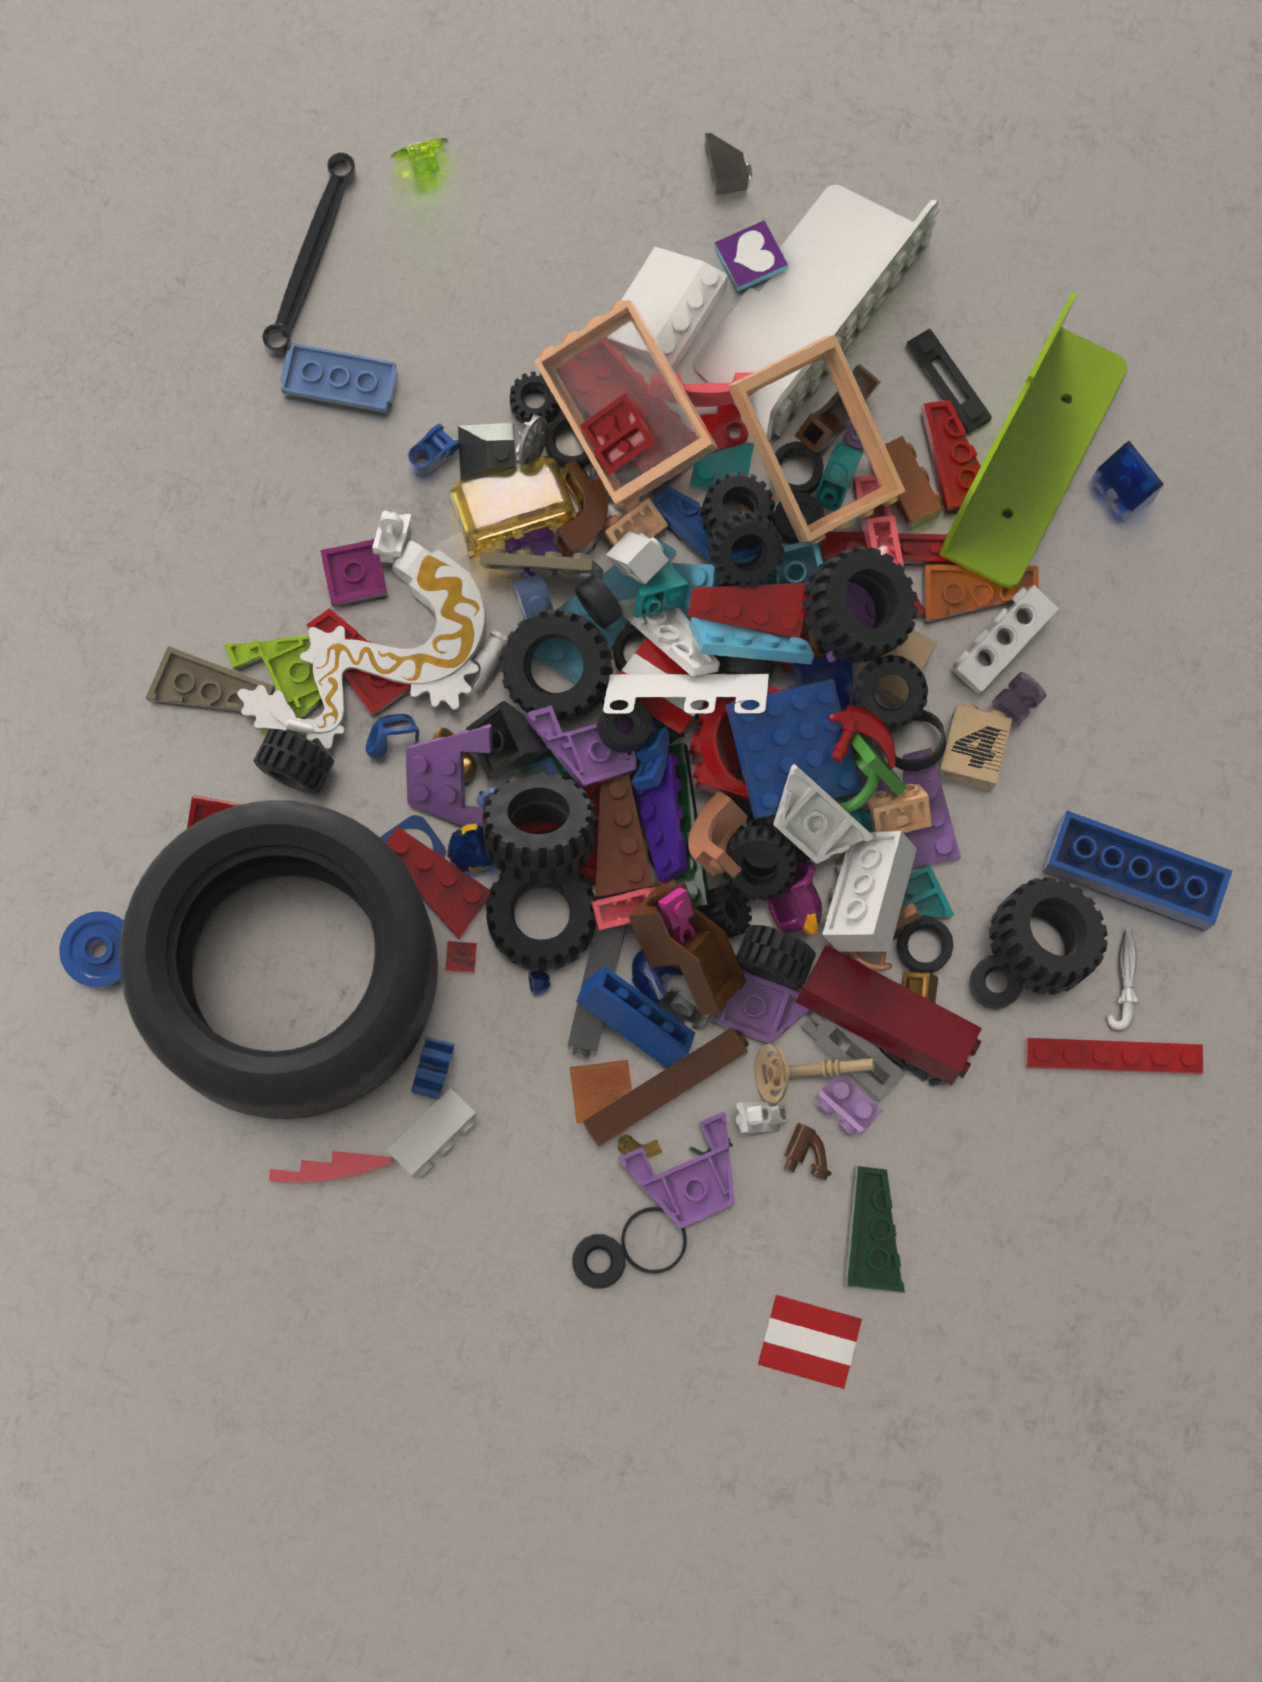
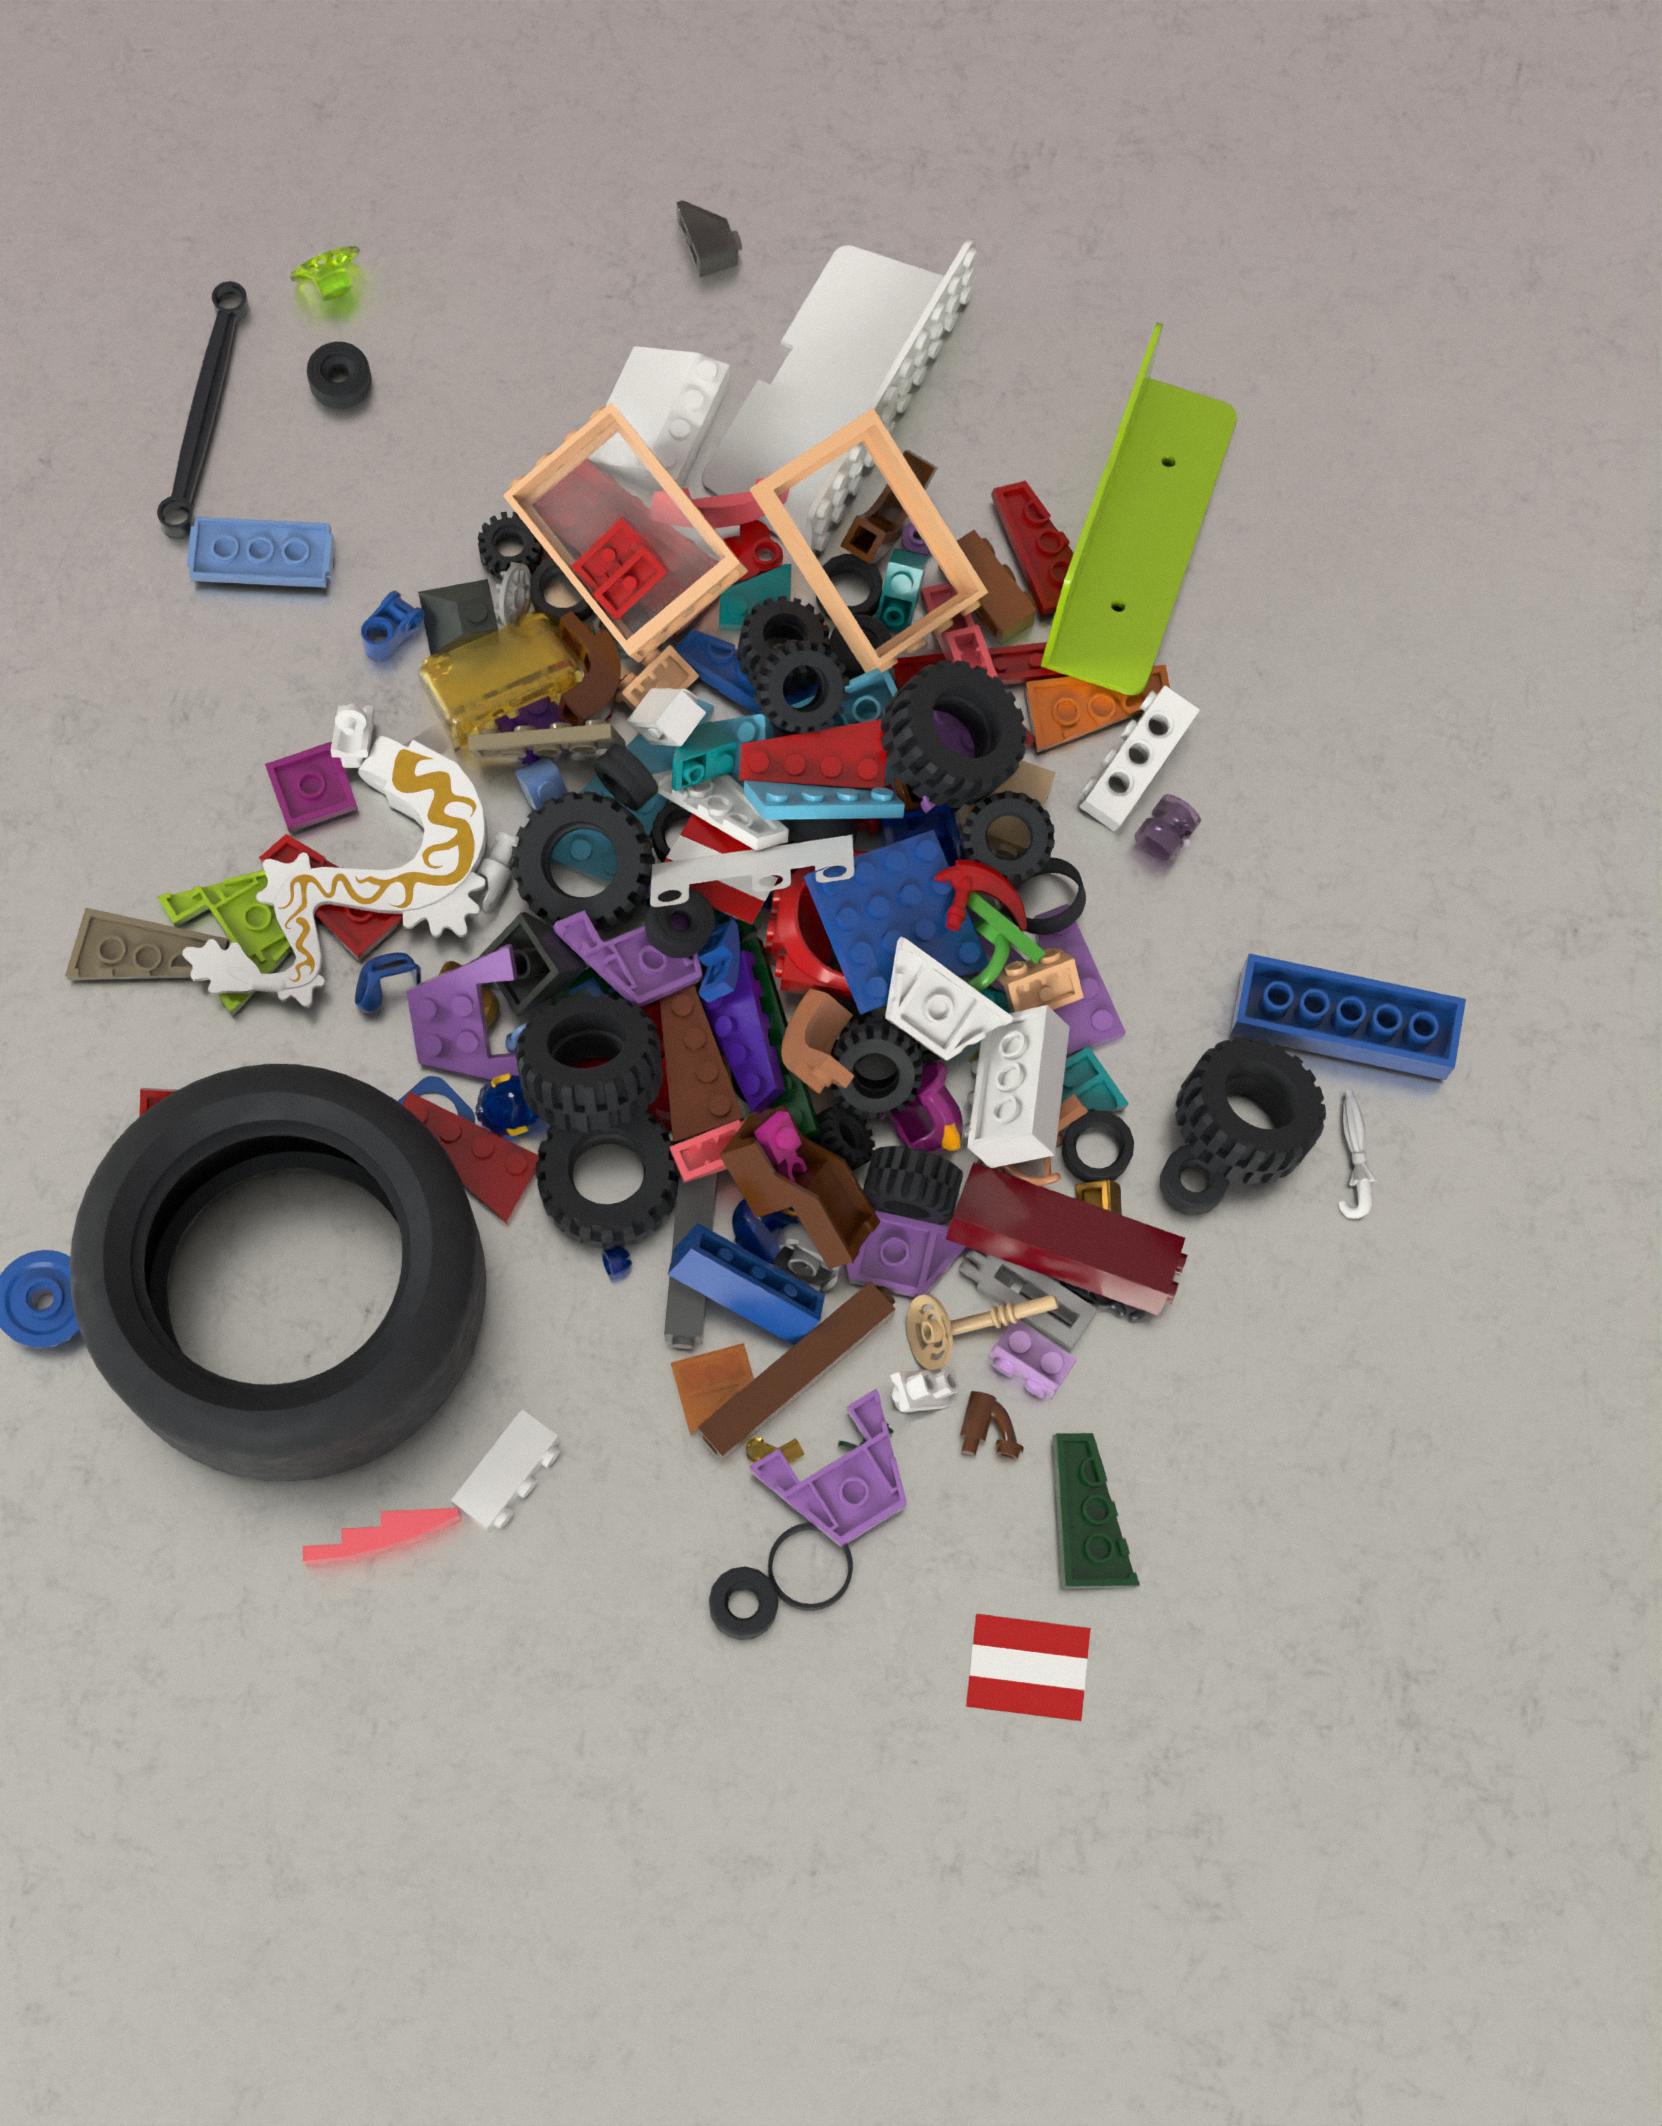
camera: 10 degrees left, 5 degrees down
black tyre [253,729,334,794] -> none
blue gear [411,1036,455,1100] -> none
clear red tile [445,941,477,973] -> none
tile [715,220,788,292] -> none
black container [906,328,992,434] -> none
tan panel [938,703,1012,790] -> none
red plate [1026,1038,1203,1075] -> none
clear blue slope [1092,440,1164,521] -> none
none -> black tyre [307,341,372,409]

